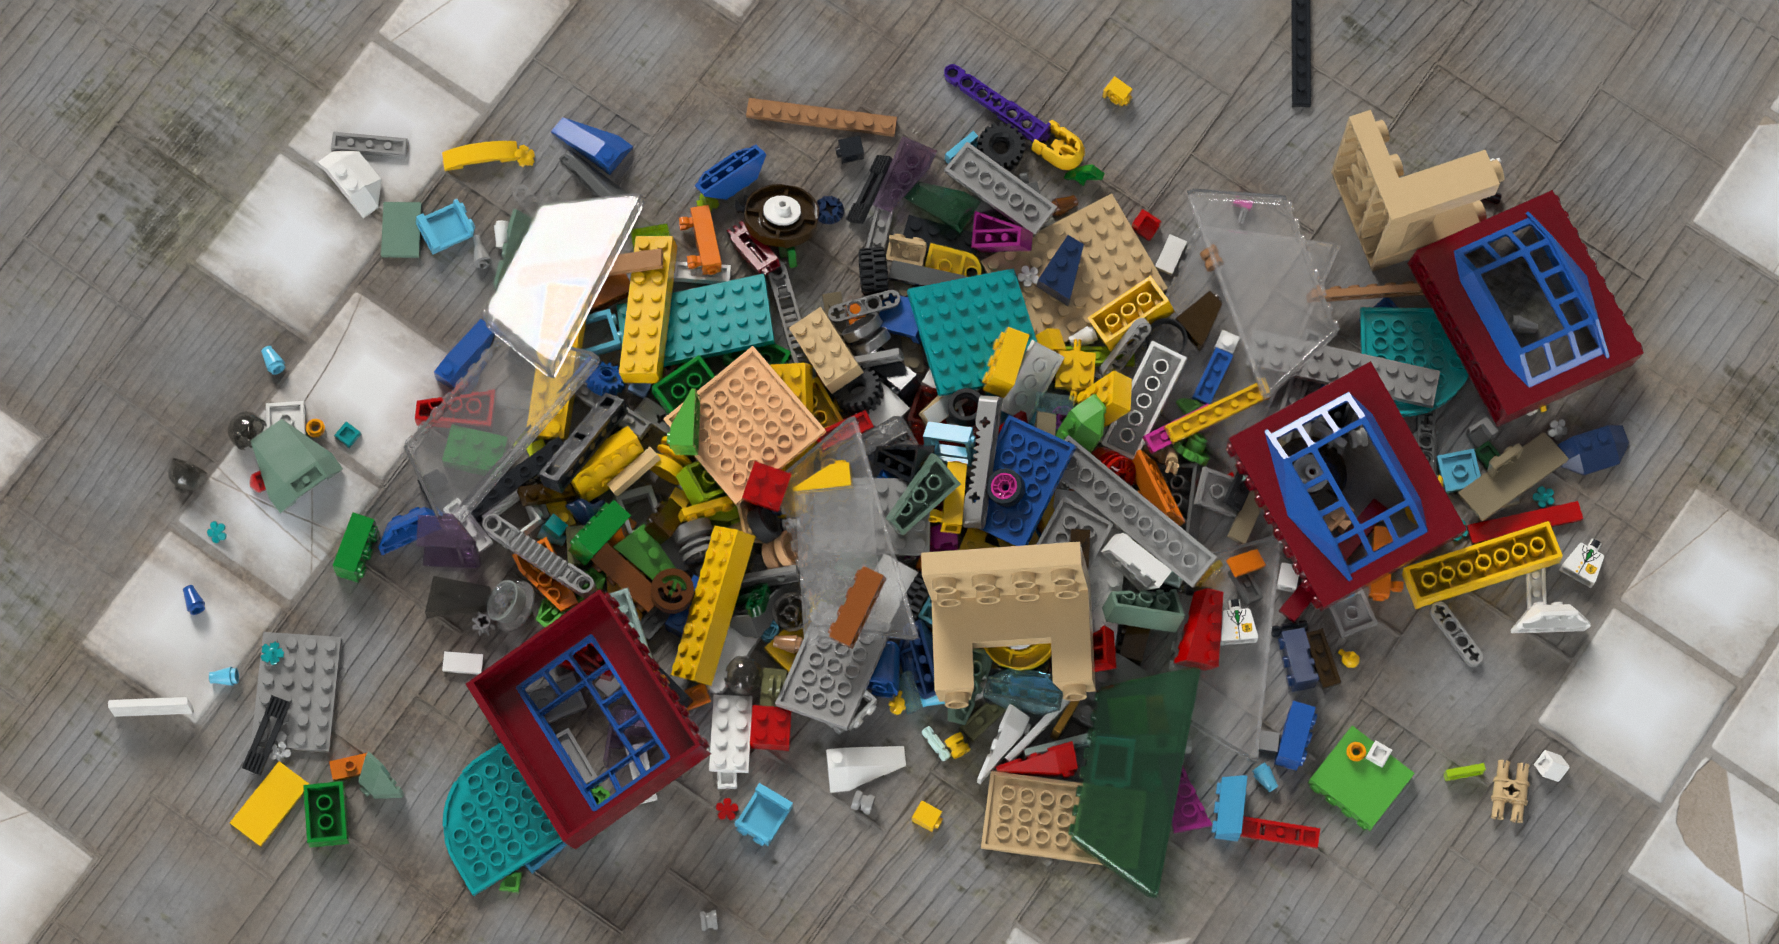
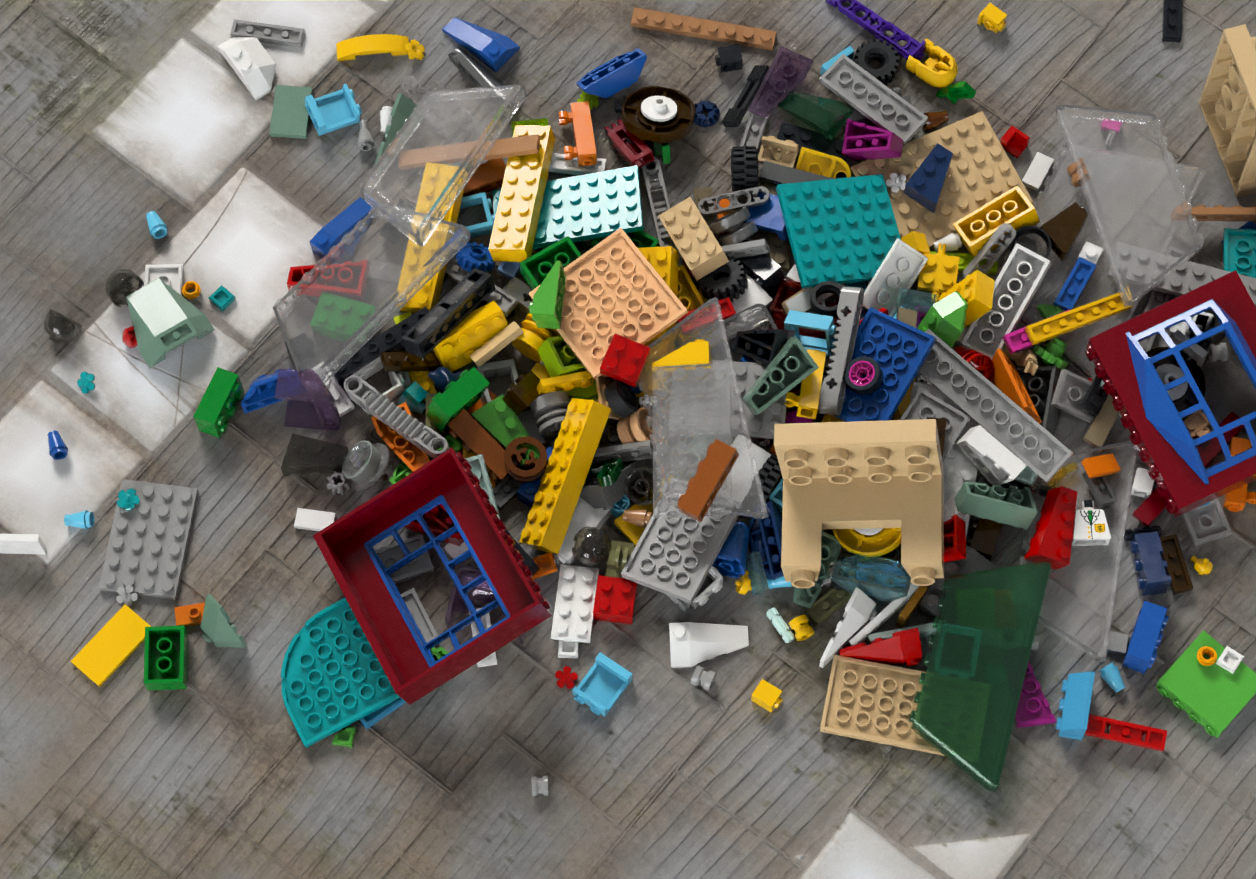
camera: 10 degrees right, 5 degrees down
black container [242,695,291,776] -> none
yellow brick [982,327,1029,398] -> none

